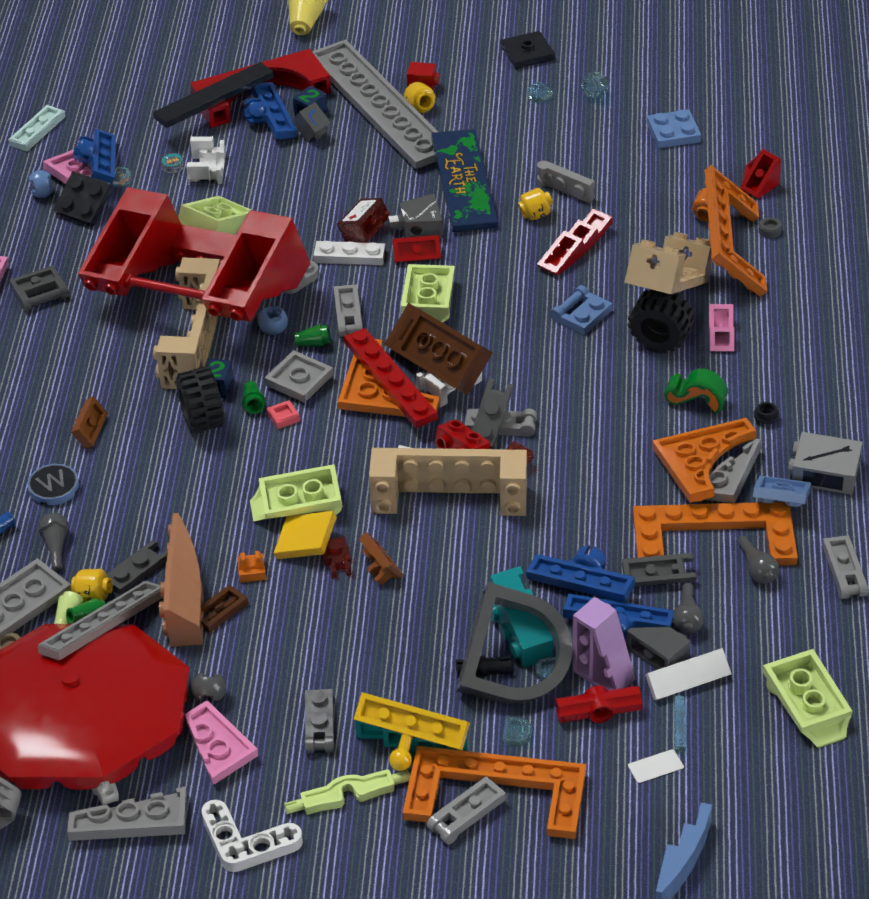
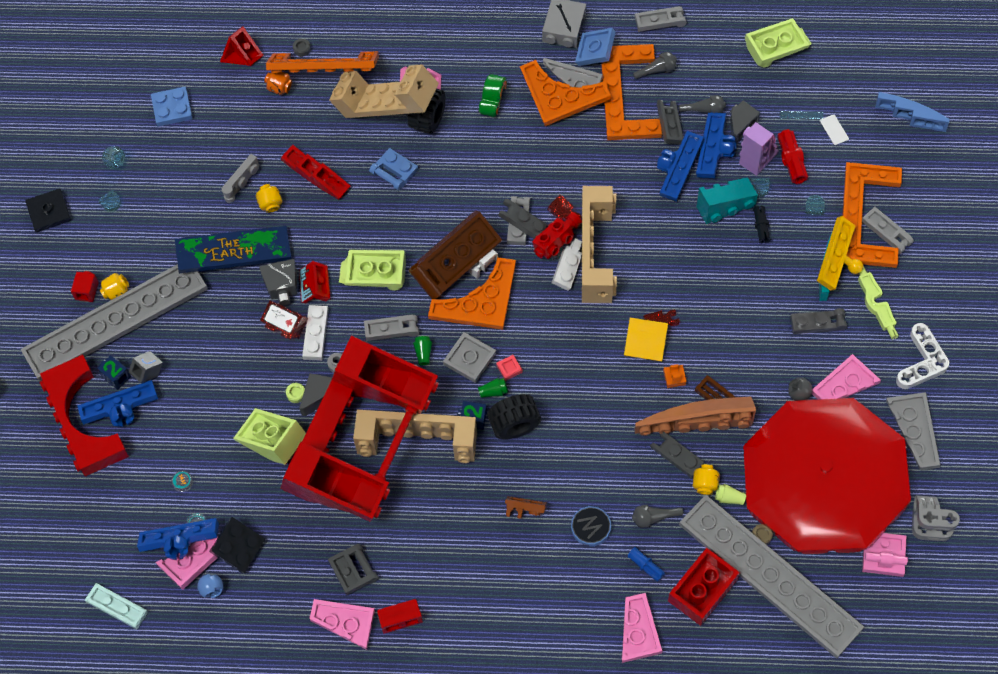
camera: 90 degrees left, 20 degrees up
light grey tile [38,581,162,660] -> none
green cone [66,598,106,624] -> none
black tile [153,62,274,128] -> none
white piece [186,136,226,185] -> none
yellowish green slope [250,464,343,522] -> none
red plate [344,328,438,428] -> none
dark orange plate [359,532,404,585] -> none
dark grey window [455,582,573,704] -> none
white tile [645,648,731,700] -> none
black plate [754,402,779,425] -> none

